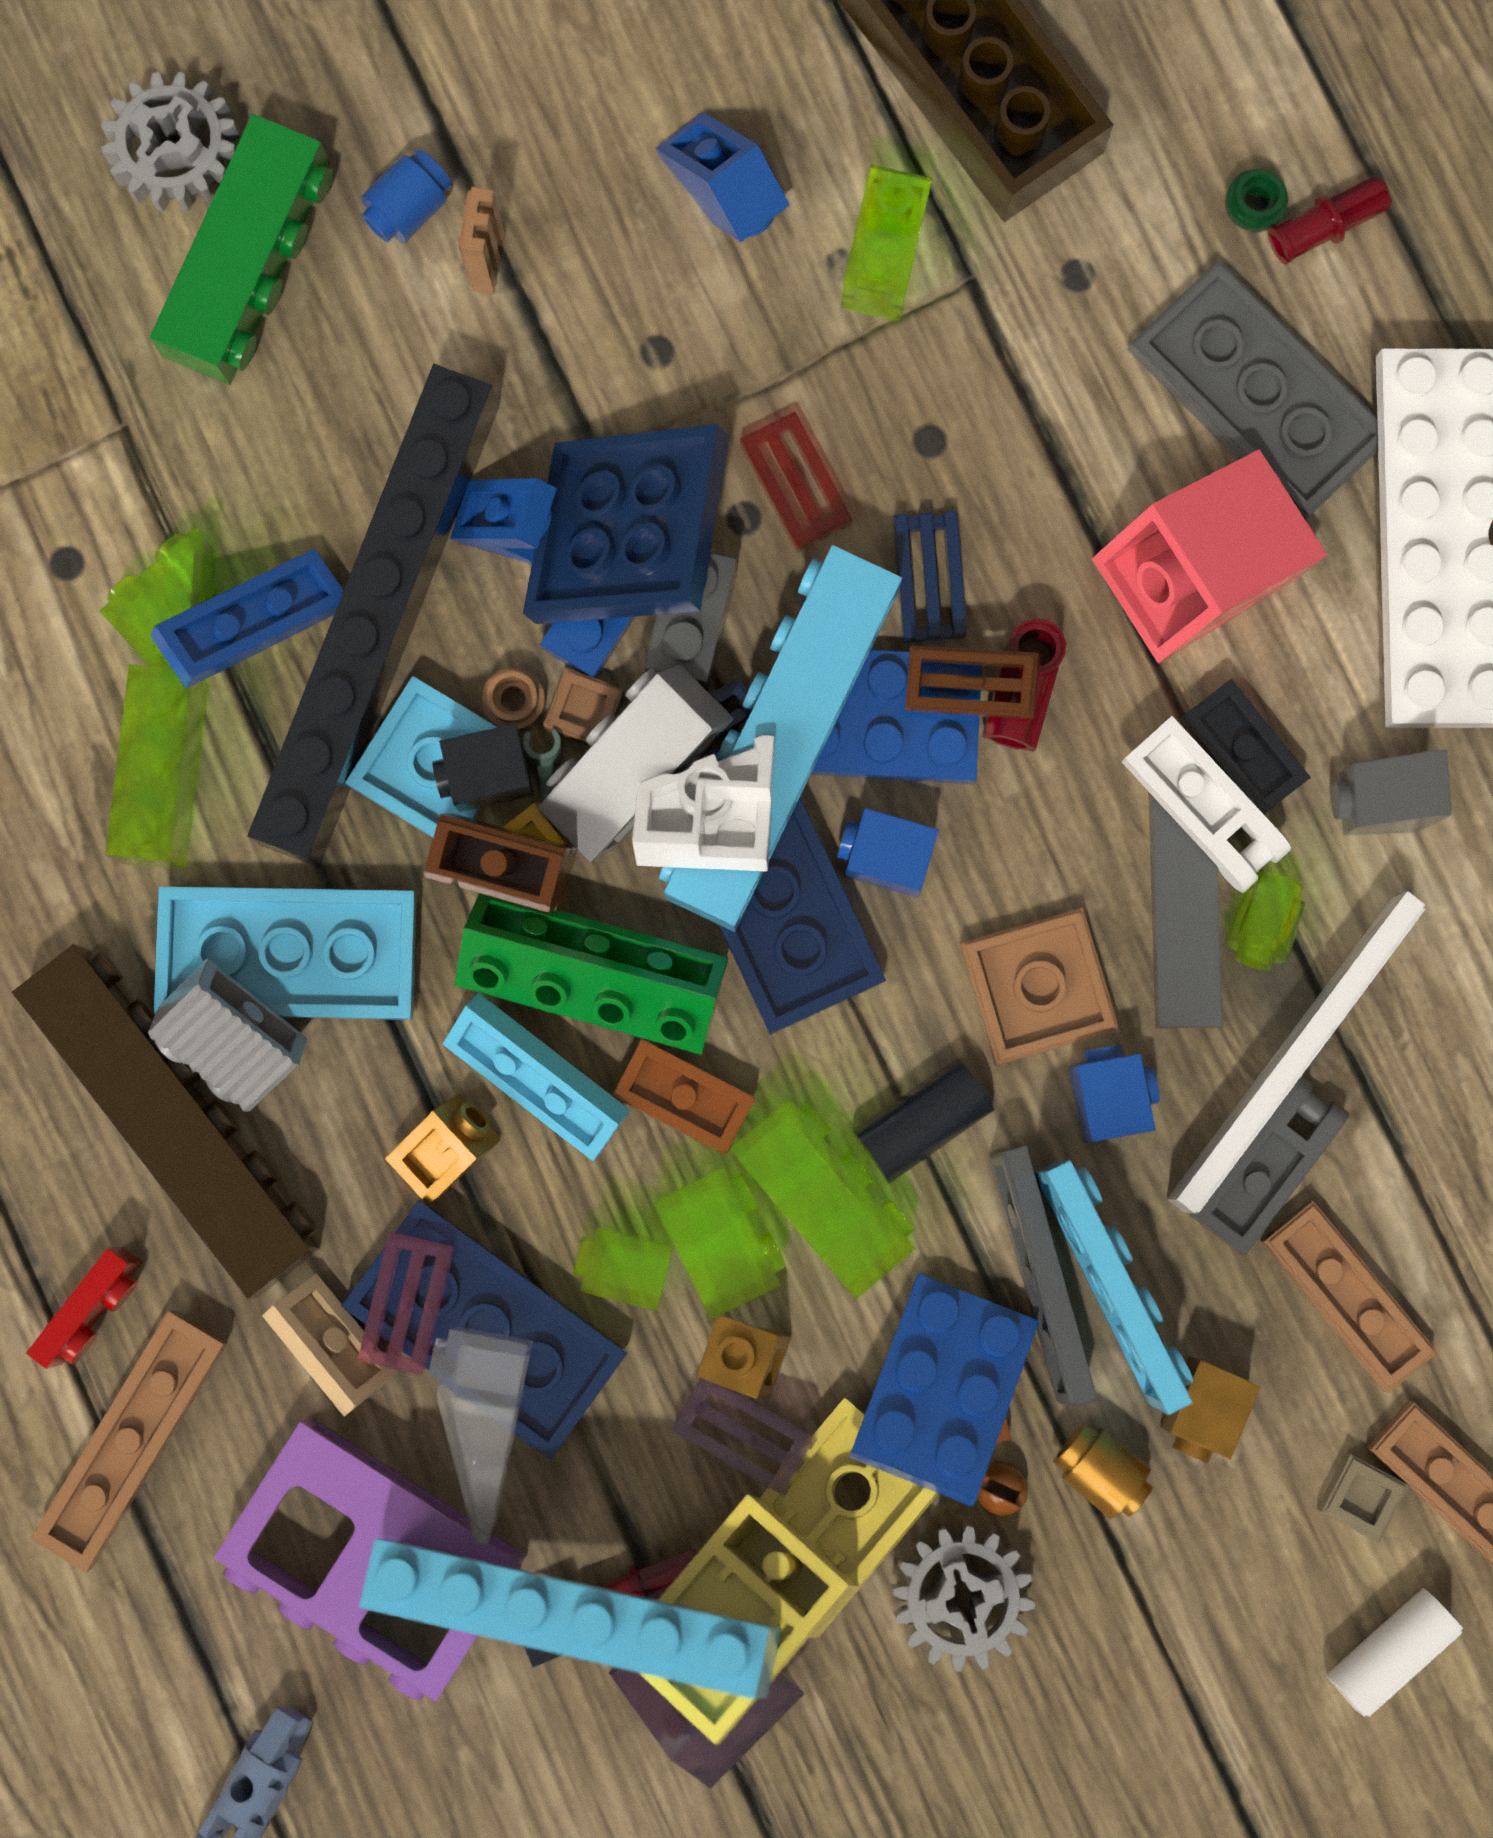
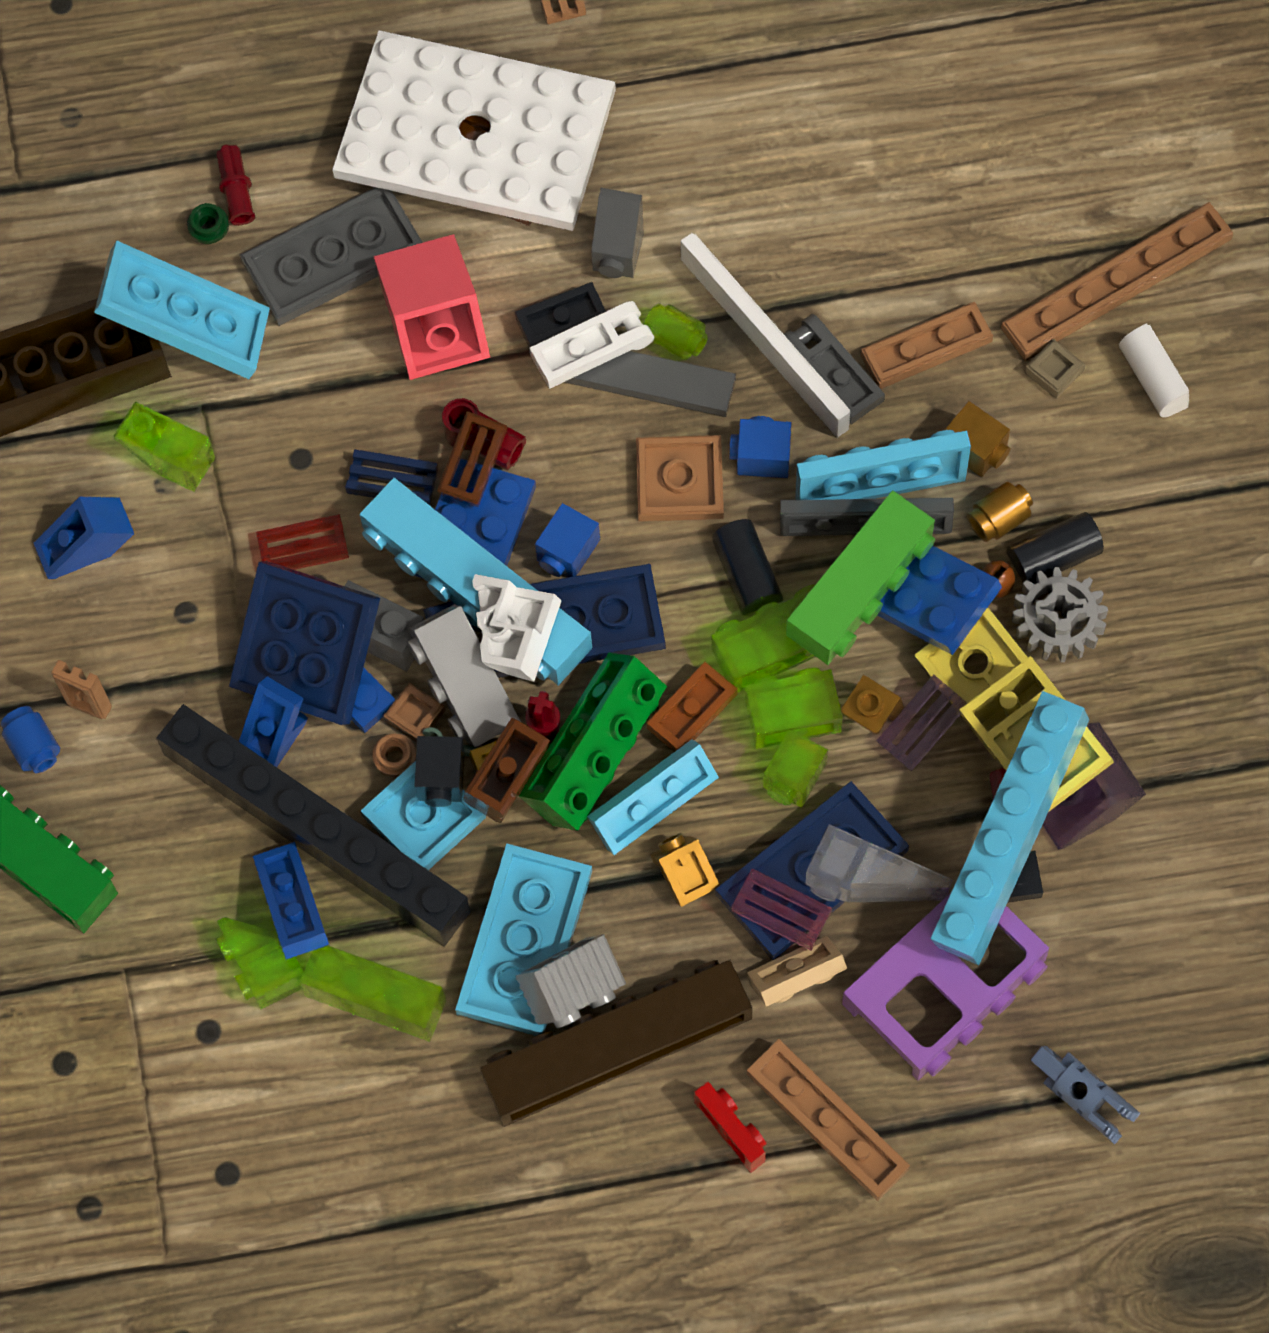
camera: 70 degrees left, 15 degrees down
none -> medium azure plate [94,241,270,379]
none -> dark red axle [525,691,560,743]
none -> bright green brick [786,490,935,665]
none -> black brick [1006,512,1104,584]

